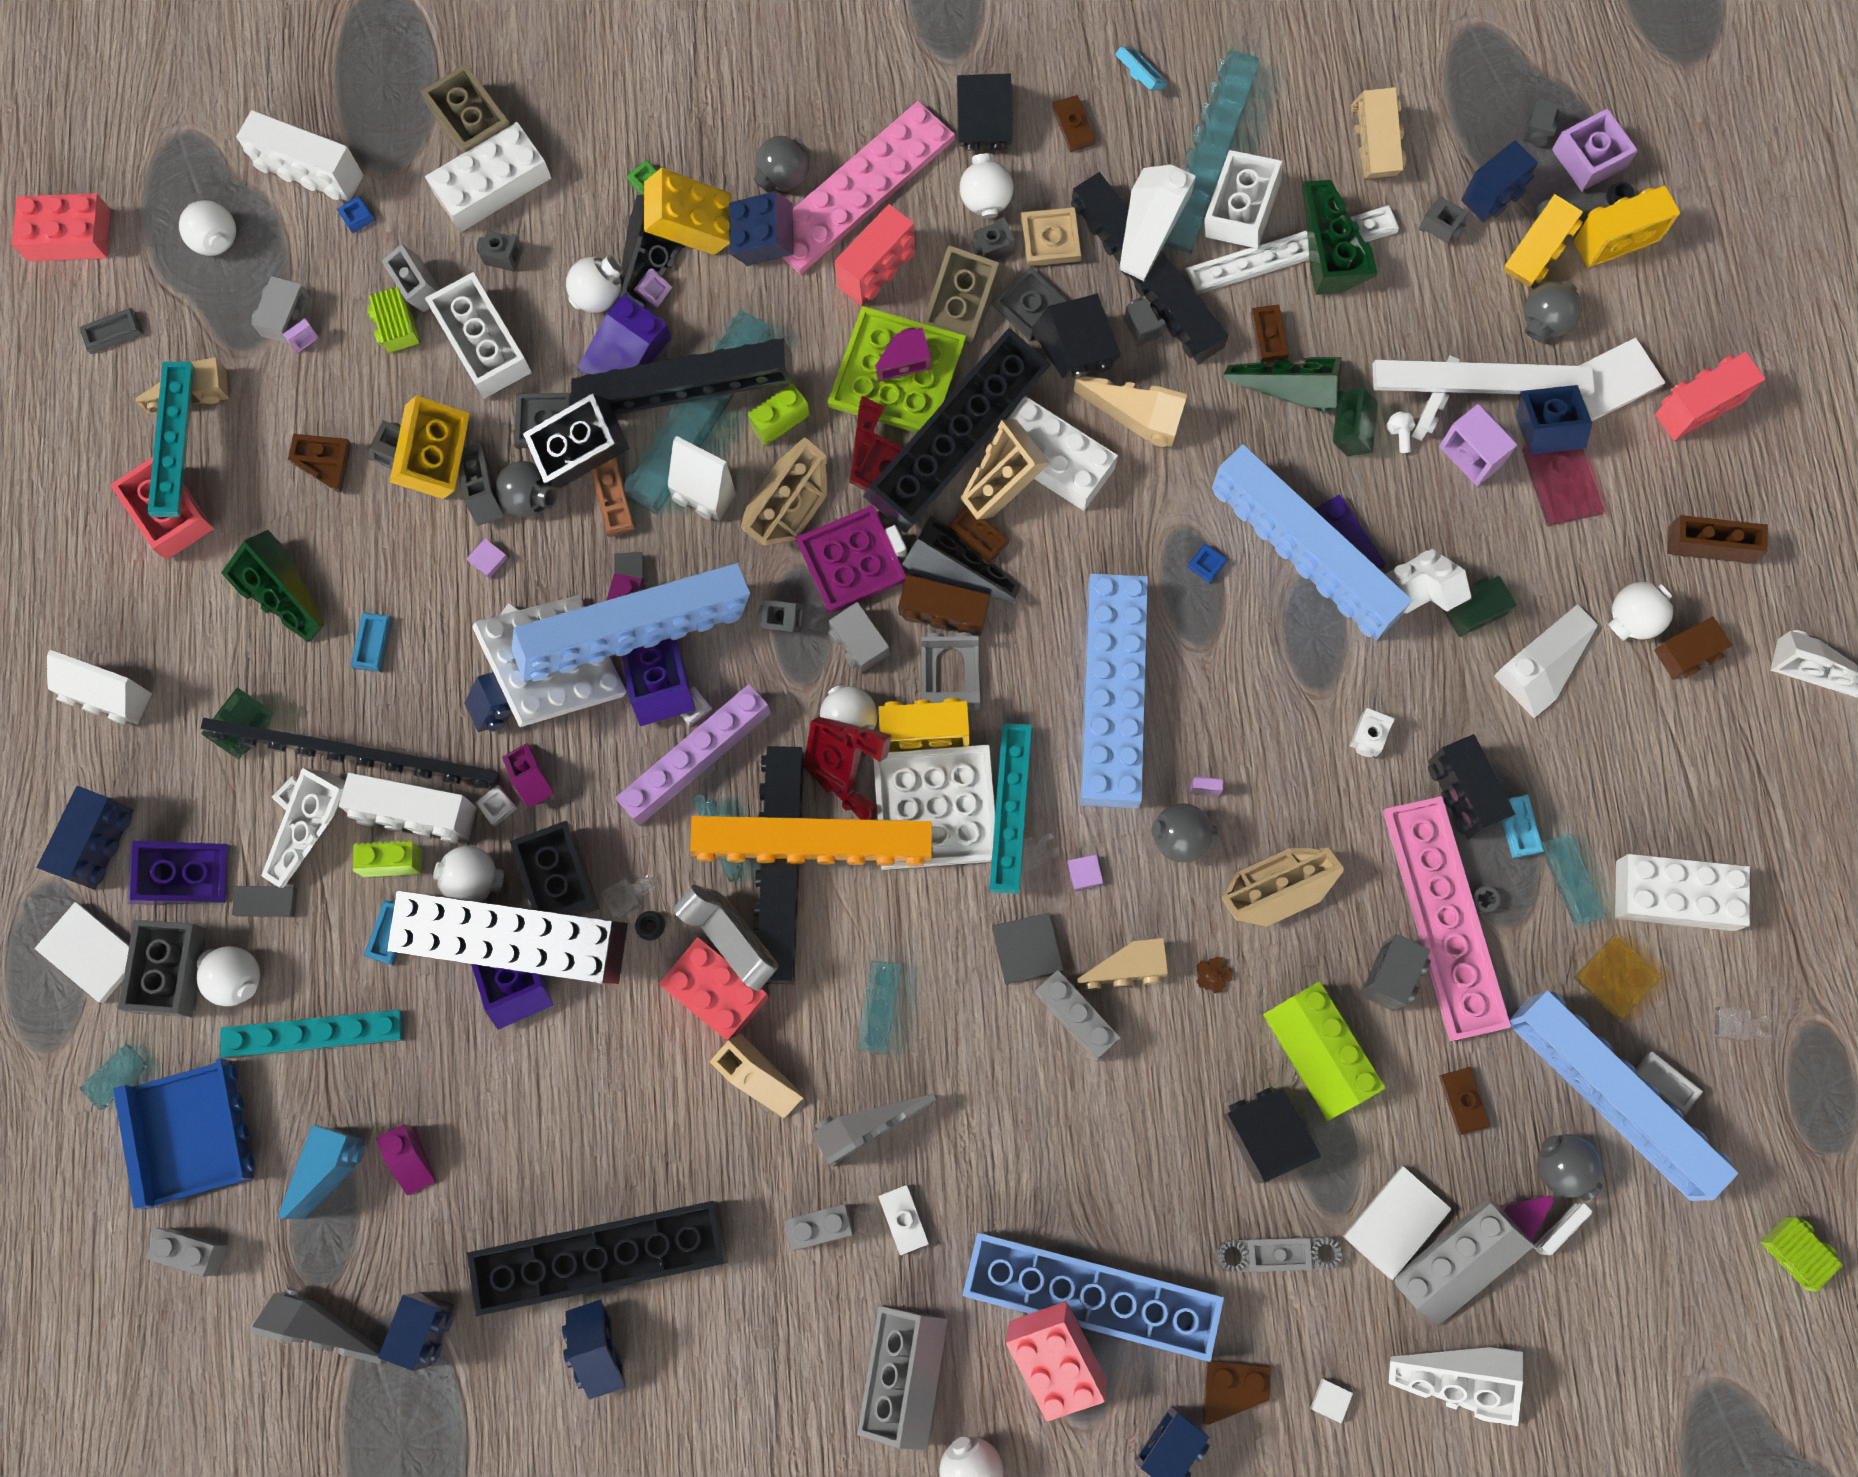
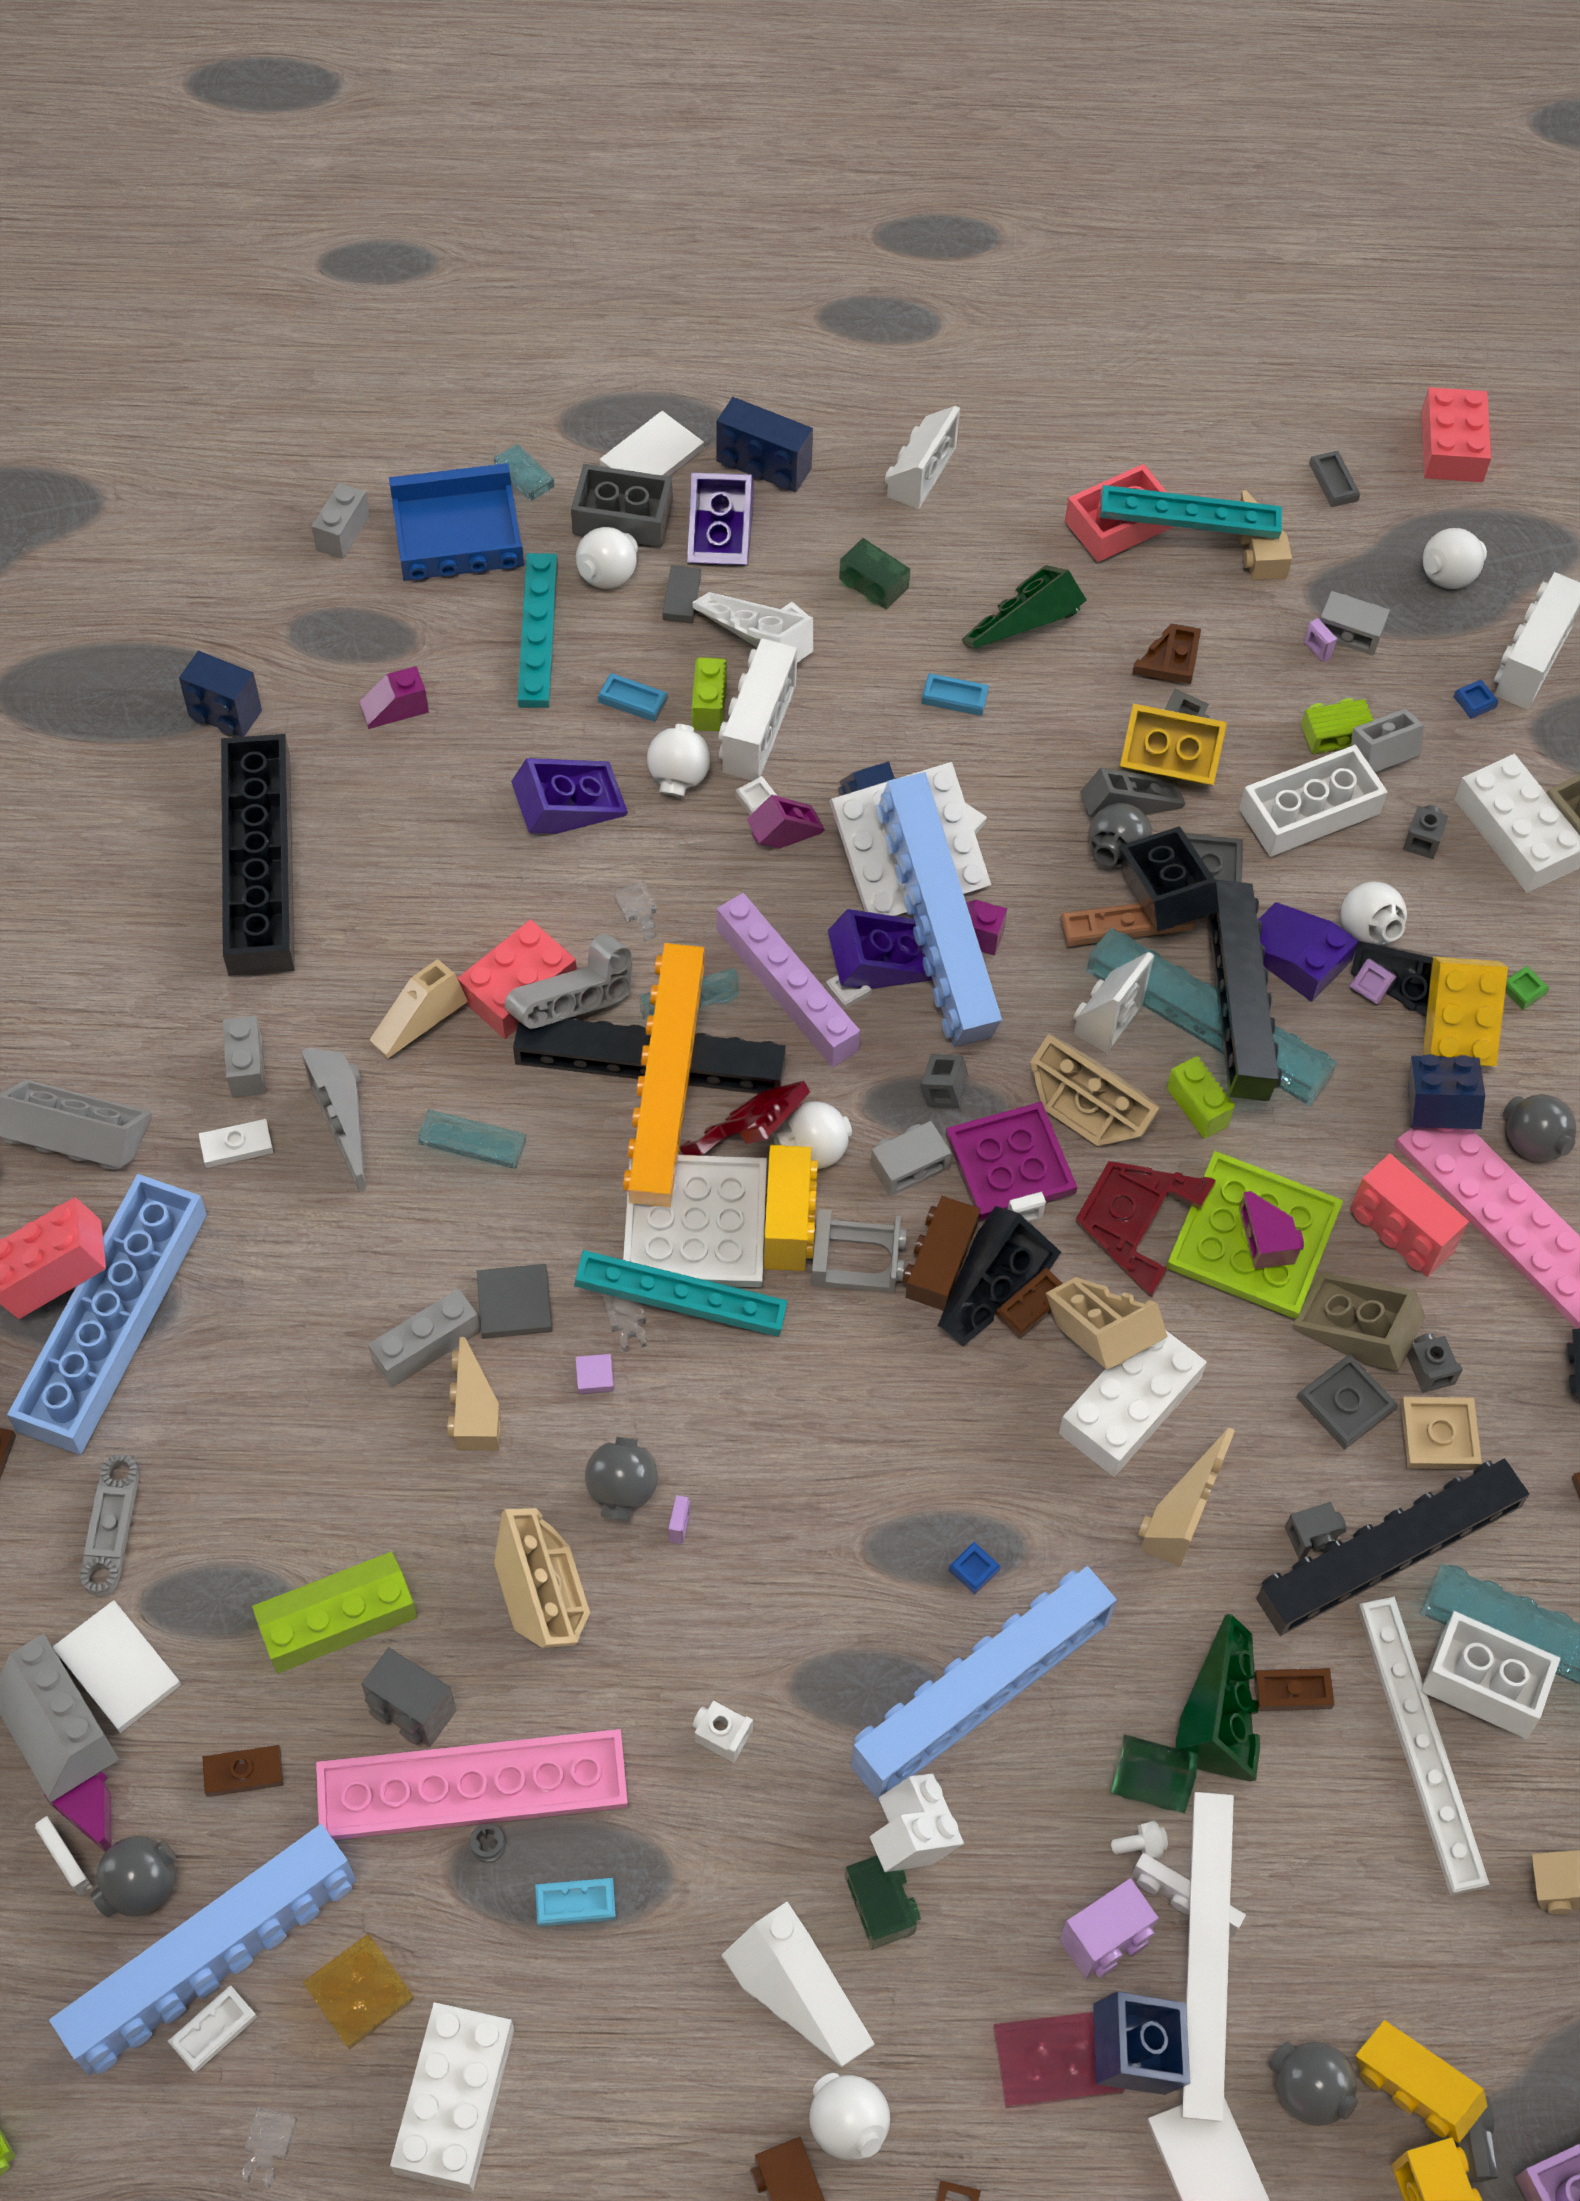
camera: 90 degrees right, 15 degrees down
black plate [200,717,500,790] -> none
light grey wedge [250,1288,387,1364] -> none
dark azure slope [278,1125,366,1219] -> none
brick [387,891,628,984] -> none
lavender tile [466,538,508,579] -> none
black brick [510,821,600,916] -> none
dark blue brick [562,1299,625,1400] -> none
dark grey tile [614,552,645,582] -> none
black plate [635,911,665,941] -> none
black brick [863,328,1051,533] -> none
white brick [959,153,1014,219] -> none
black slope [1032,293,1121,379] -> none
light blue brick [1080,574,1148,808] -> none
white wedge [1119,165,1196,281] -> none
reddish brown plant [1196,956,1232,994] -> none
black slope [1223,1086,1321,1184] -> none
dark green wedge [1303,180,1377,295] -> none
dark purple plate [1315,494,1386,570] -> none
dark grey brick [1419,196,1467,243] -> none
black brick [1428,734,1515,840] -> none
dark blue brick [1461,140,1538,223] -> none
clear light blue plate [1542,833,1606,927] -> none

